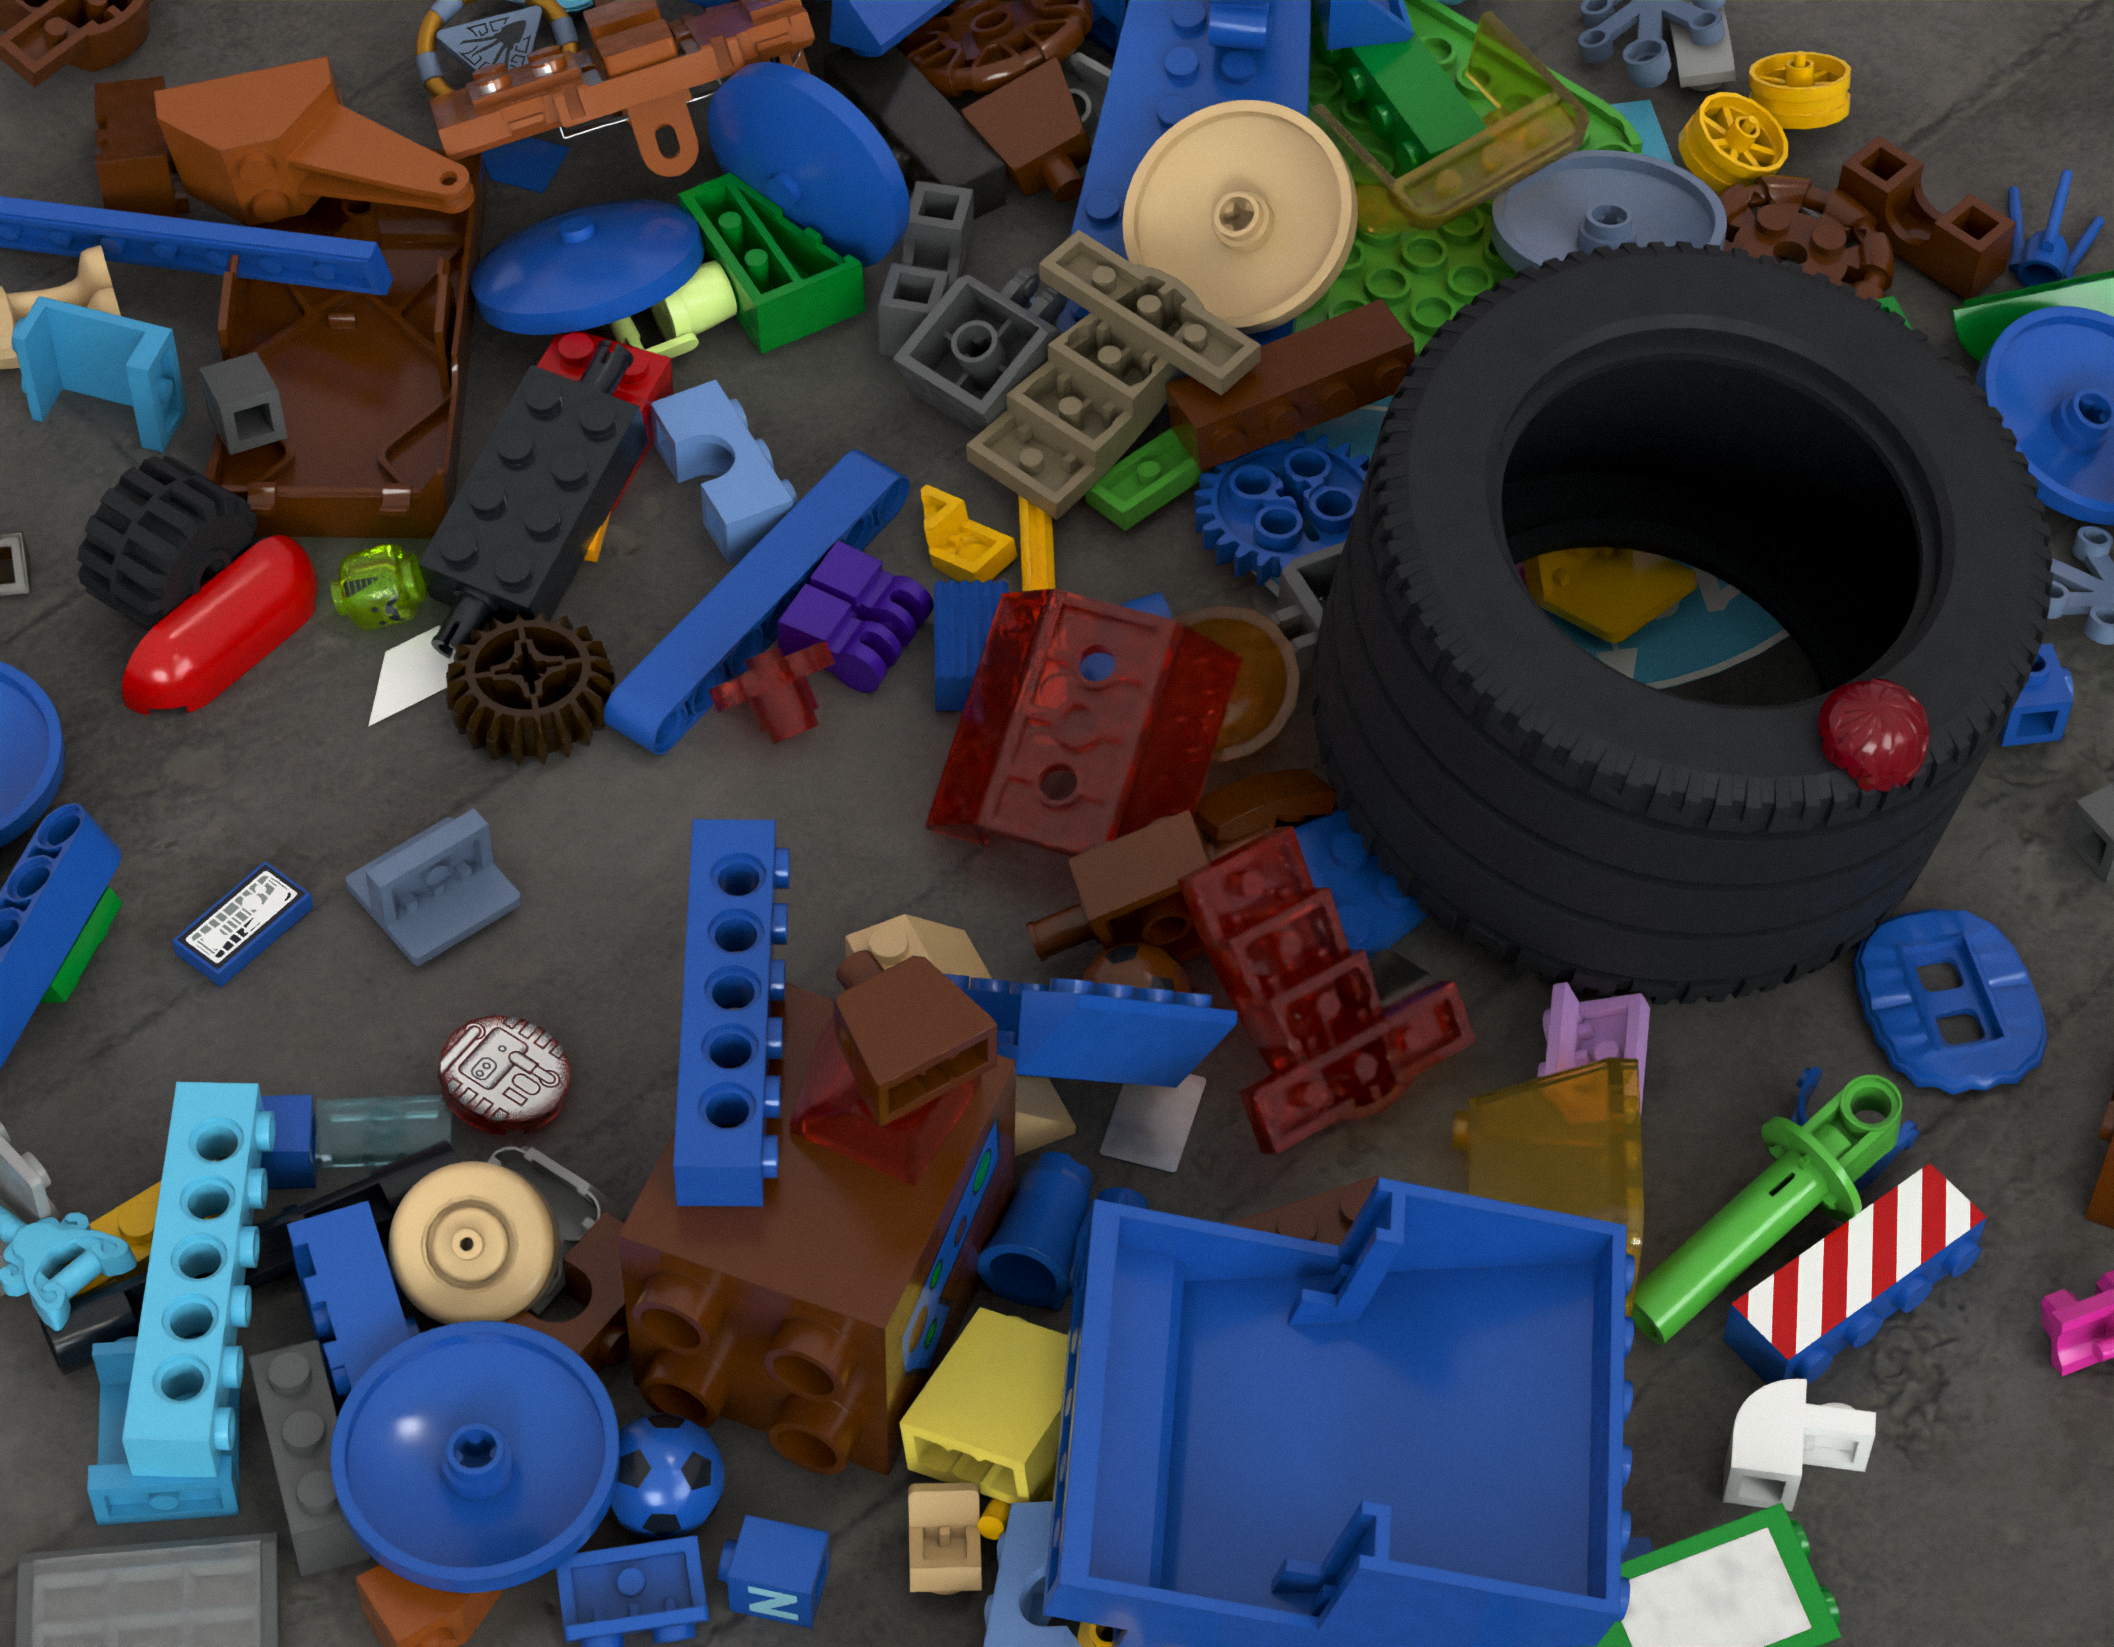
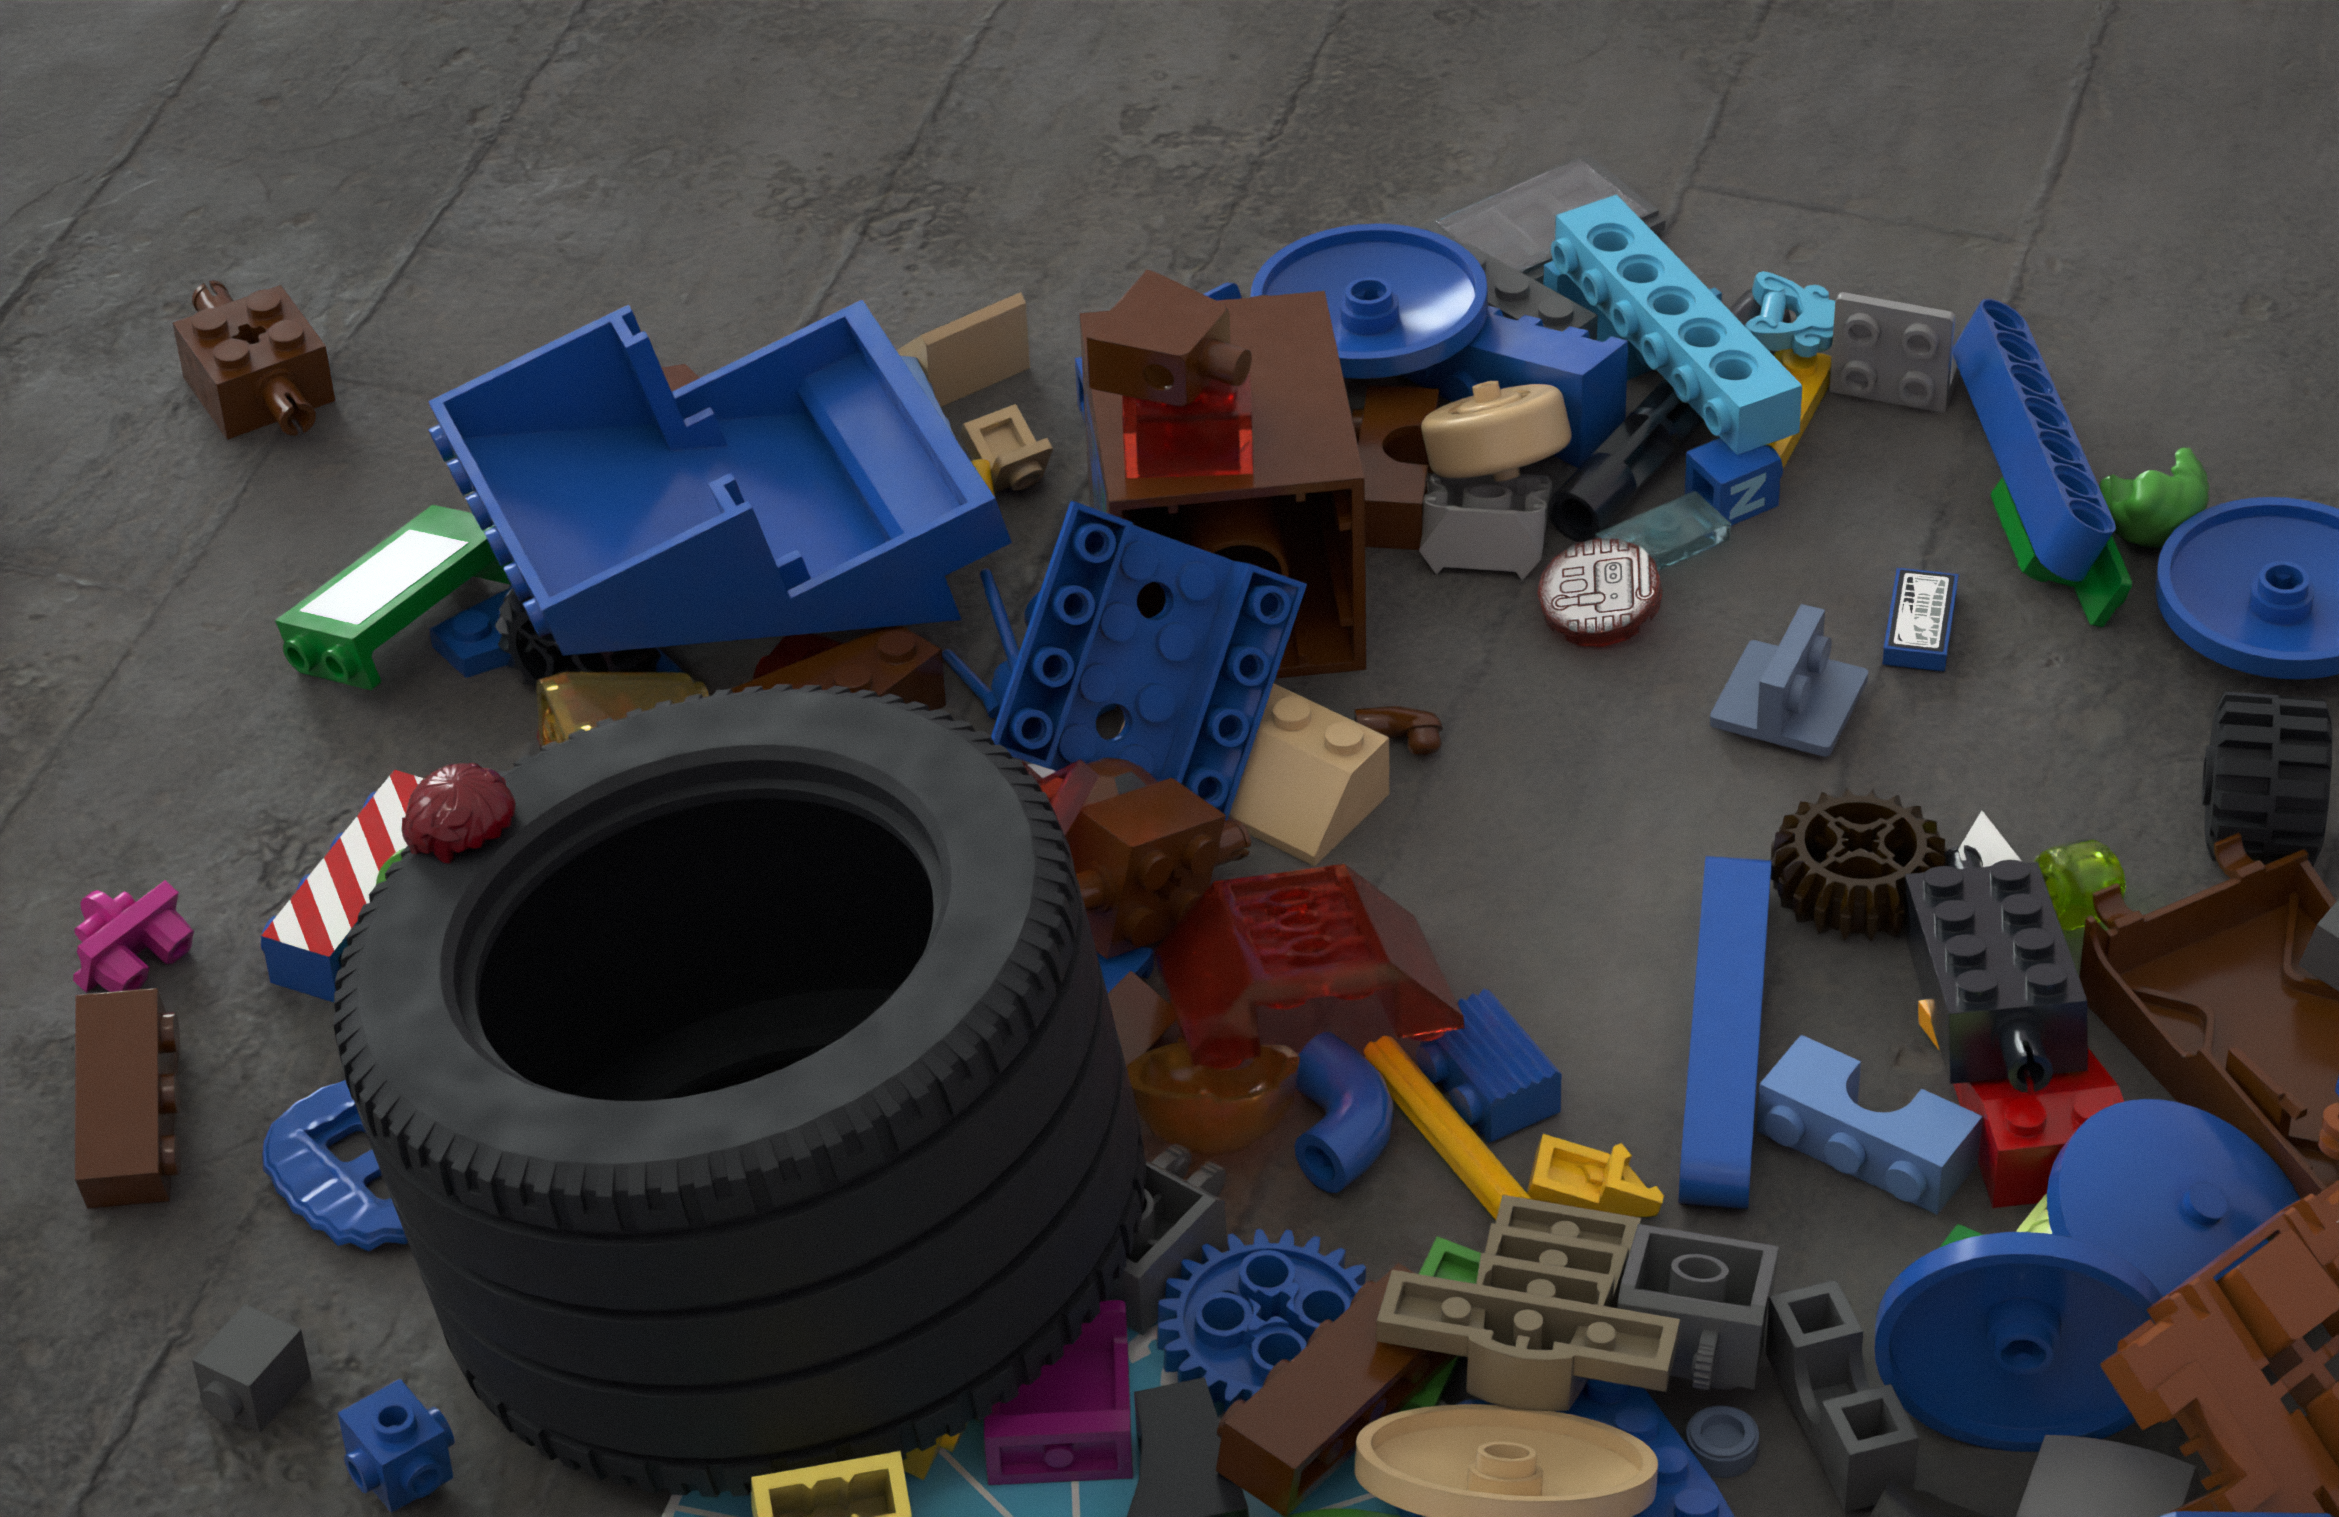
camera: 155 degrees right, 10 degrees down
red brick [122,535,318,715] -> none
blue brick [673,819,790,1207] -> none
clear red plant [708,641,836,744] -> none
dark purple legs [777,540,934,693] -> none
light yellow brick [899,1307,1068,1504] -> none
white brick [1722,1379,1876,1511] -> none

